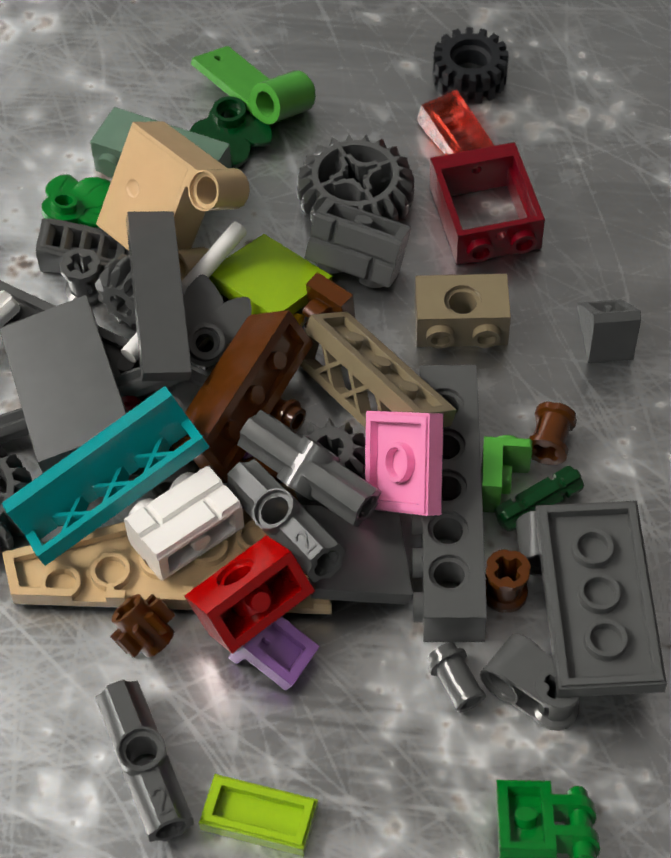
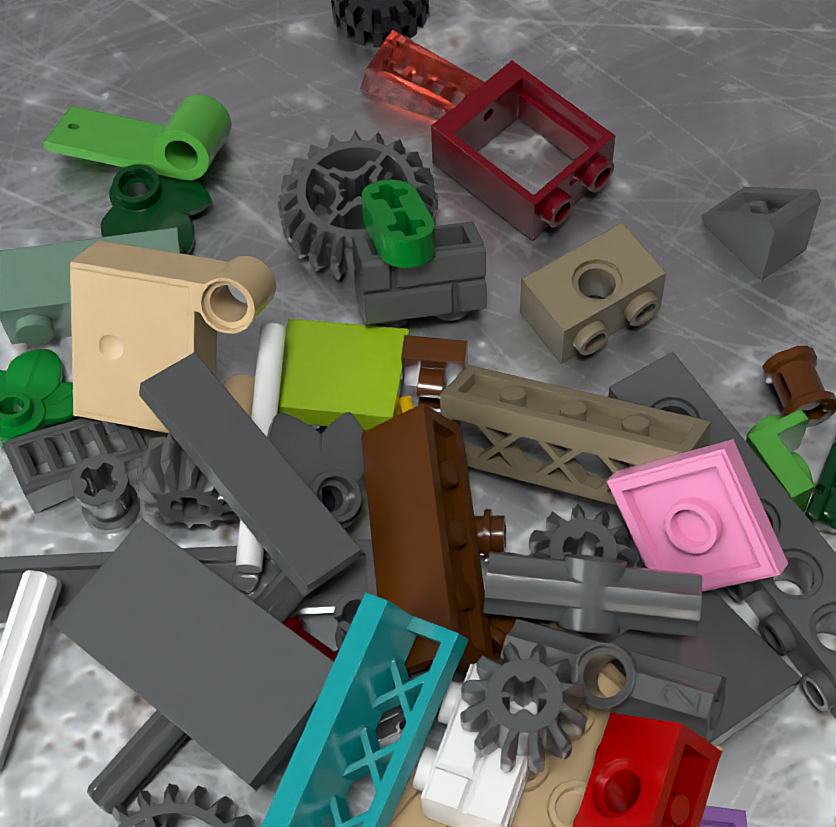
camera: 30 degrees left, 5 degrees up
none -> green beam [362,179,435,268]
none -> dark grey gear [460,642,587,774]

